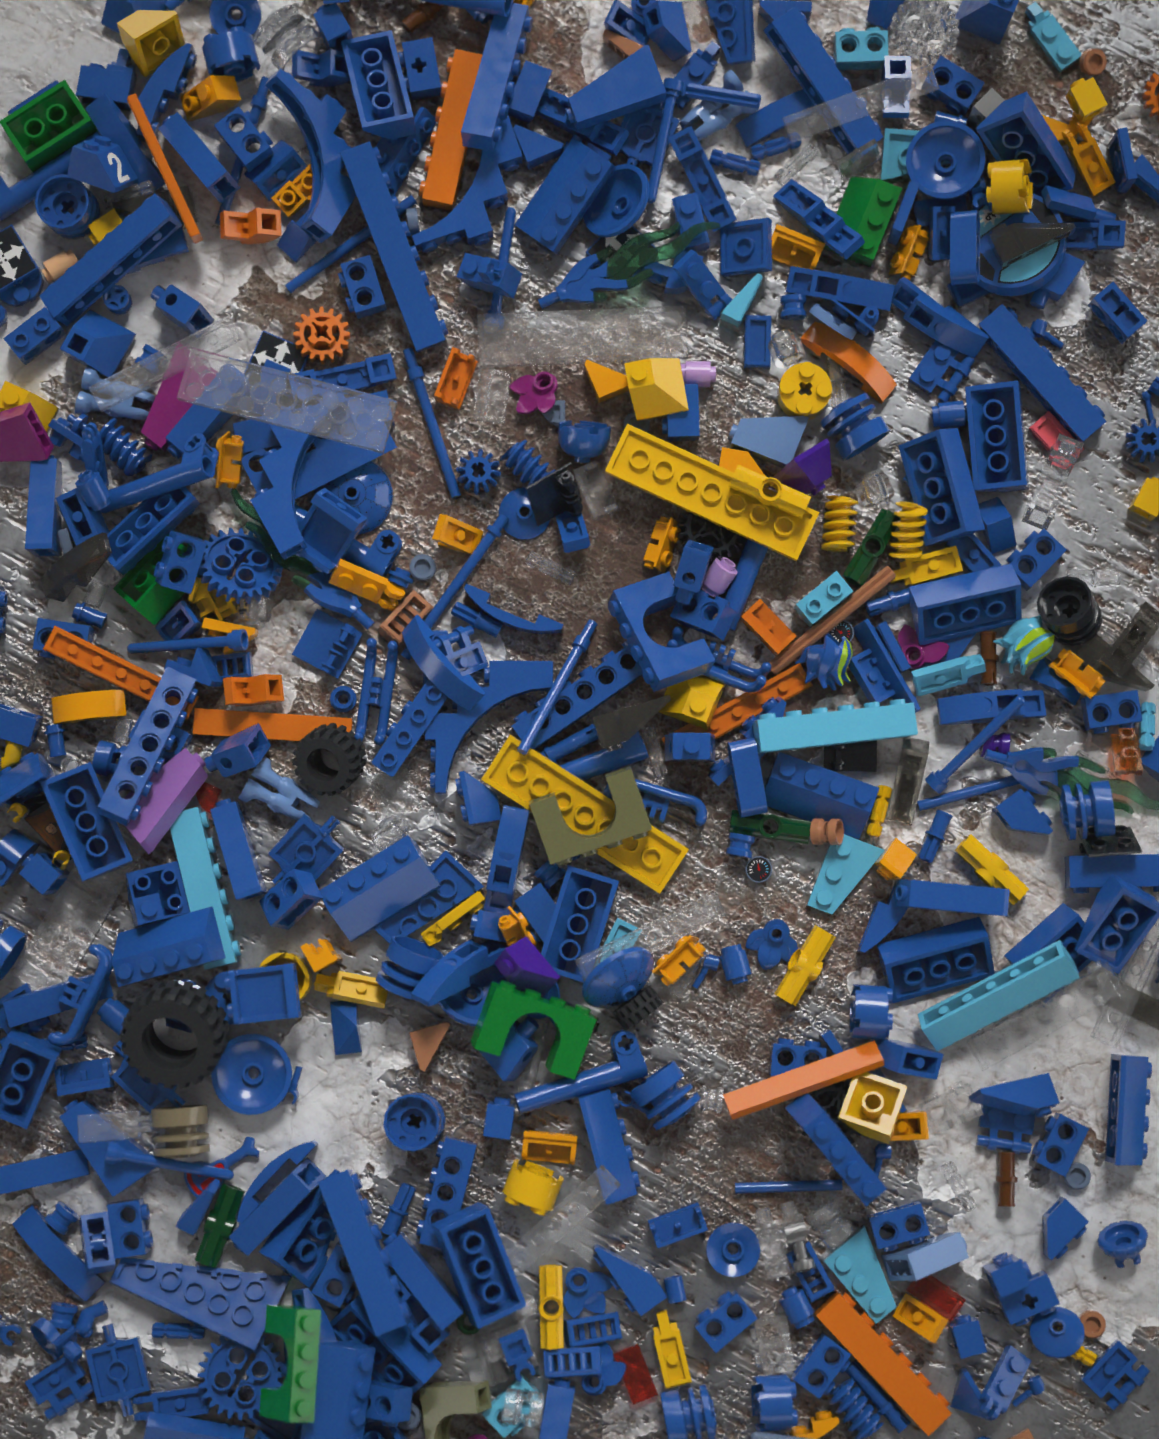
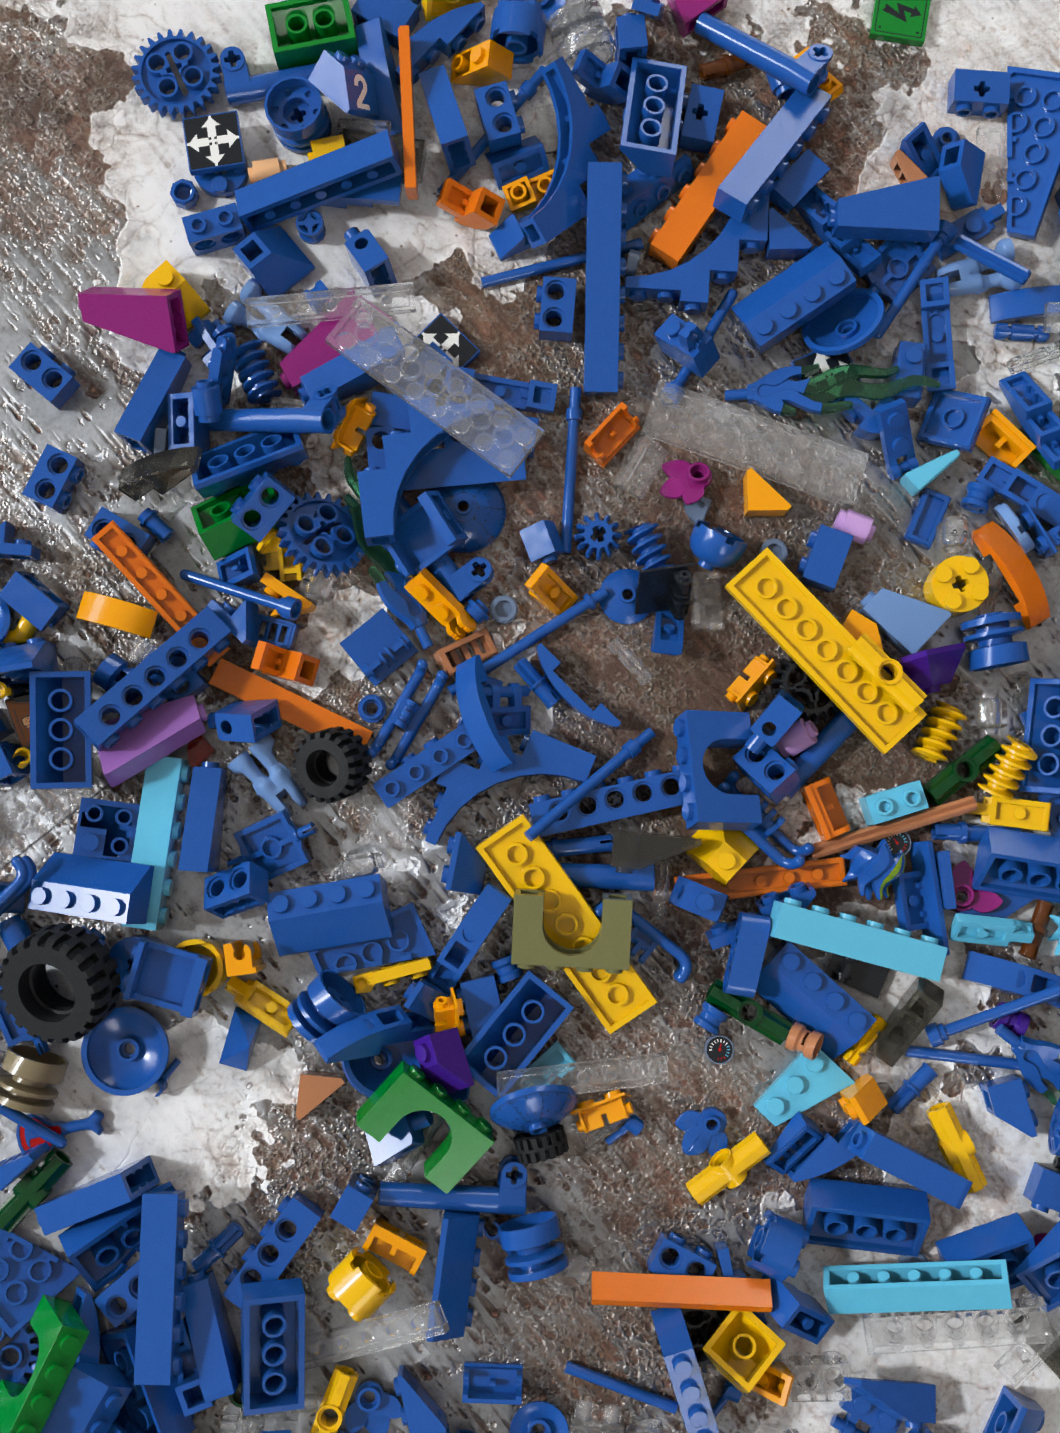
camera: 20 degrees right, 0 degrees up
blue pin [44,724,67,757] -> none
blue slope [237,1140,318,1224] -> none
orange gear [293,307,350,365] -> none
blue wheel [383,1092,446,1151] -> none
yellow slope [624,358,689,421] -> none
blue axle [709,149,760,176] -> none
blue brick [720,944,752,985] -> none
none -> brick [519,520,565,565]
none -> blue slope [763,1111,824,1175]

